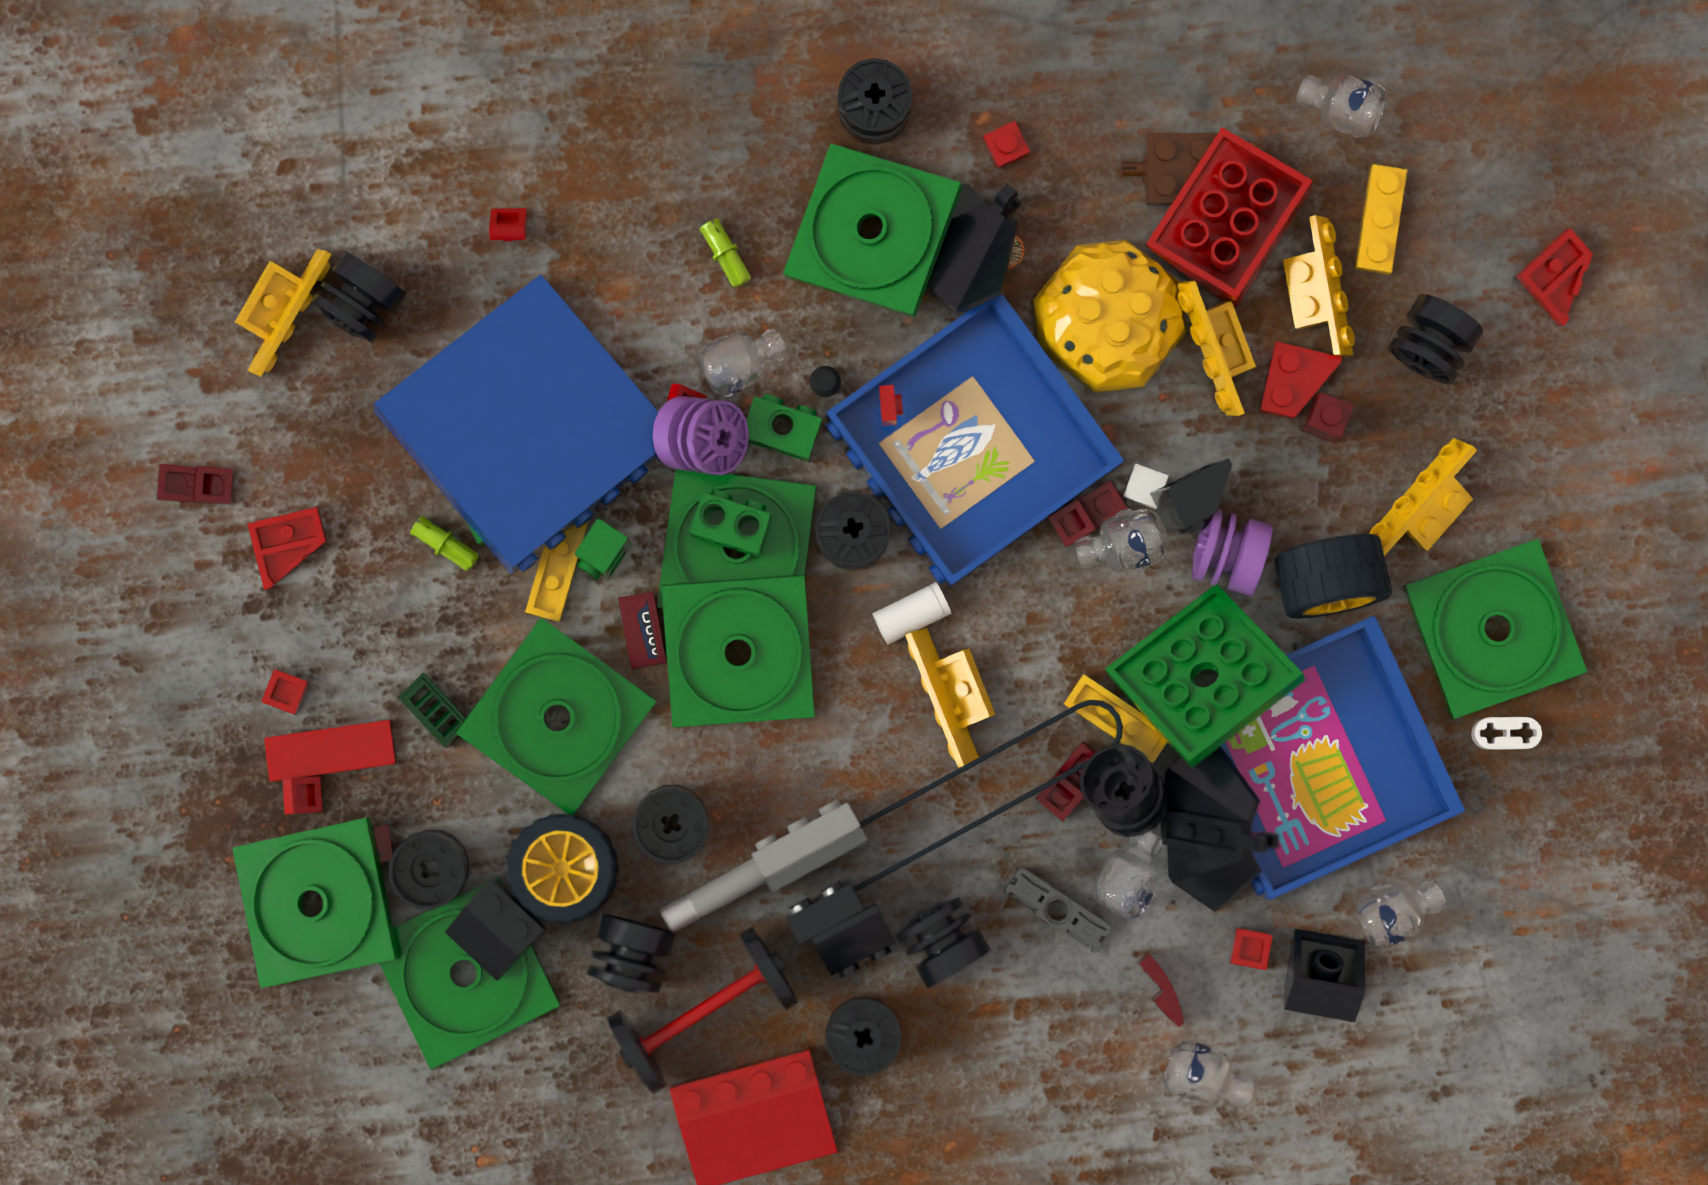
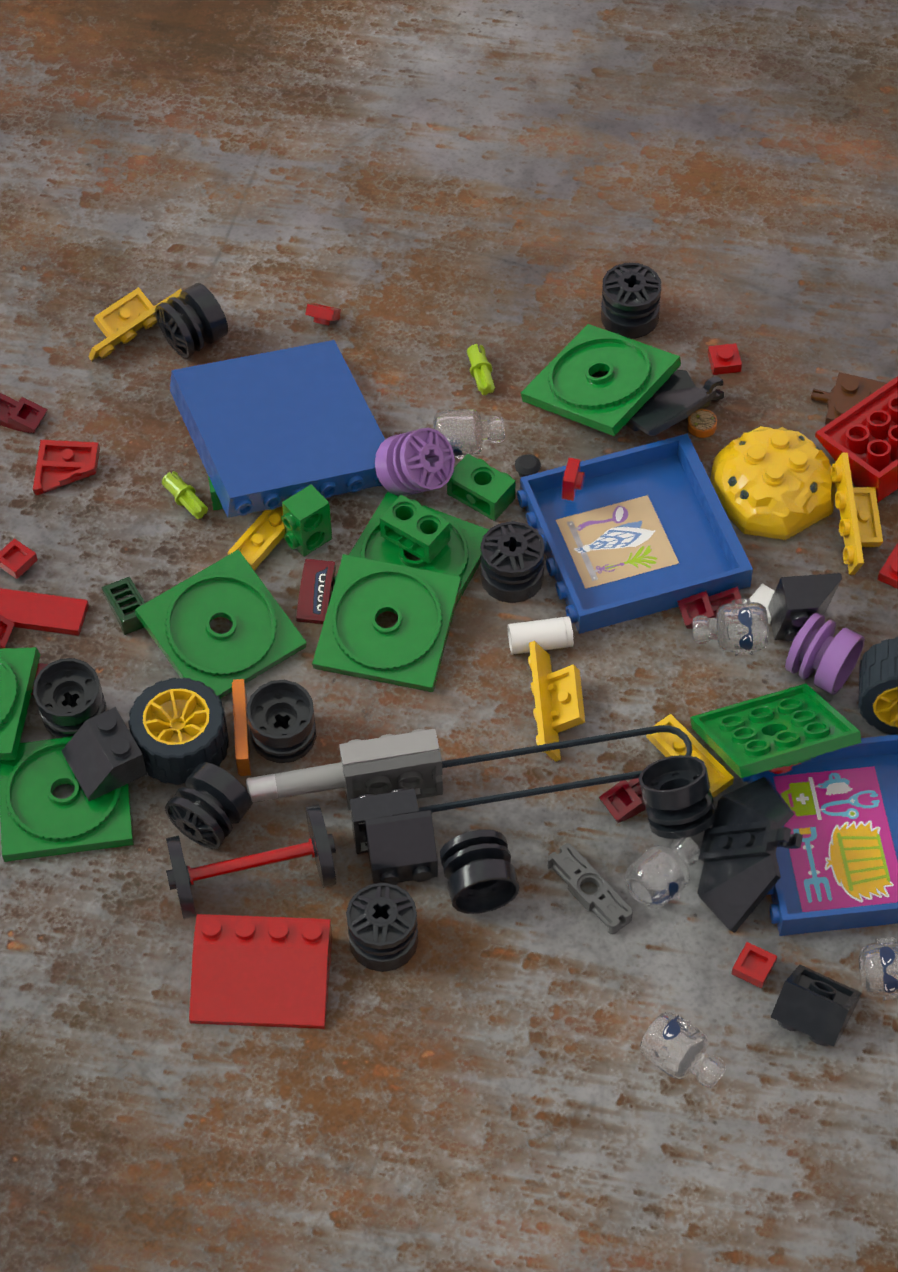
camera: 25 degrees right, 30 degrees down
dark red slope [1137,953,1184,1027] -> none
none -> orange tile [232,679,251,776]

